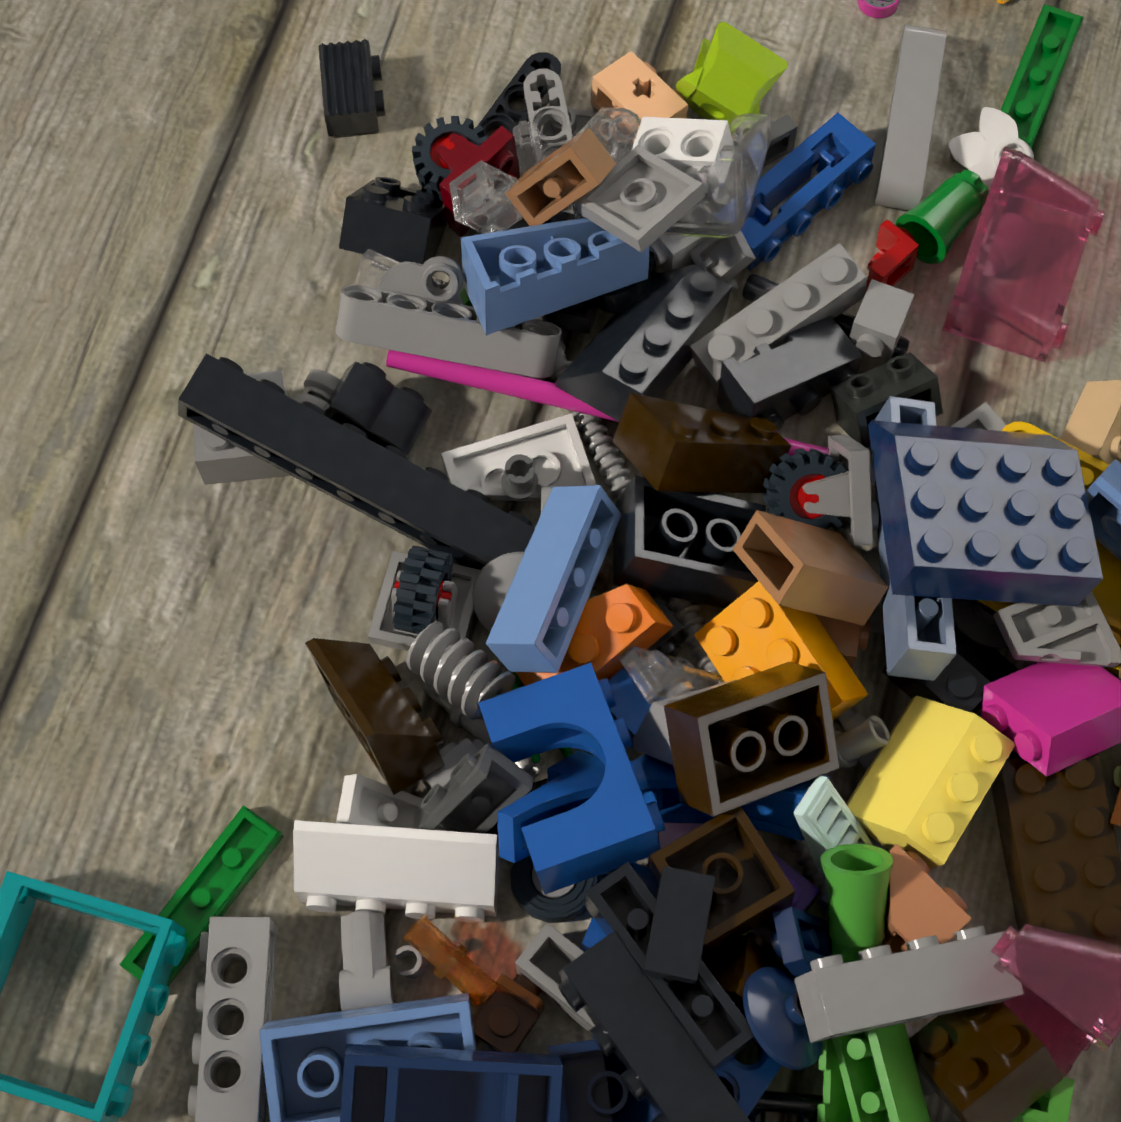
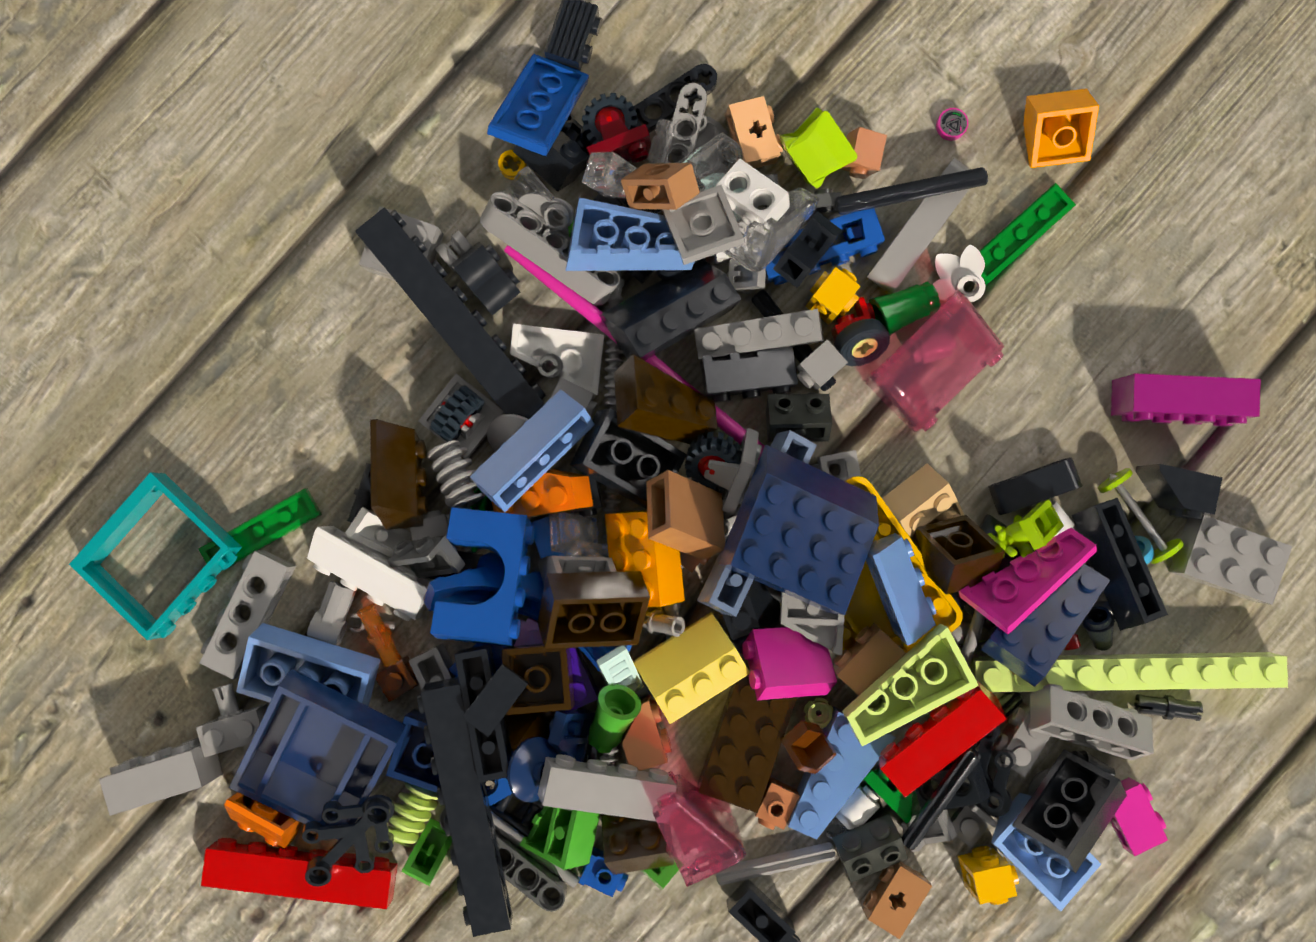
camera: 20 degrees right, 20 degrees up
none -> black pin [347,463,372,523]
none -> blue tile [487,54,589,156]
none -> yellow bush [498,150,527,180]
none -> black brick [773,211,842,288]
none -> yellow brick [805,267,860,325]
none -> black bush [834,318,890,367]
none -> black axle [835,167,988,215]
none -> nougat brick [840,127,887,179]

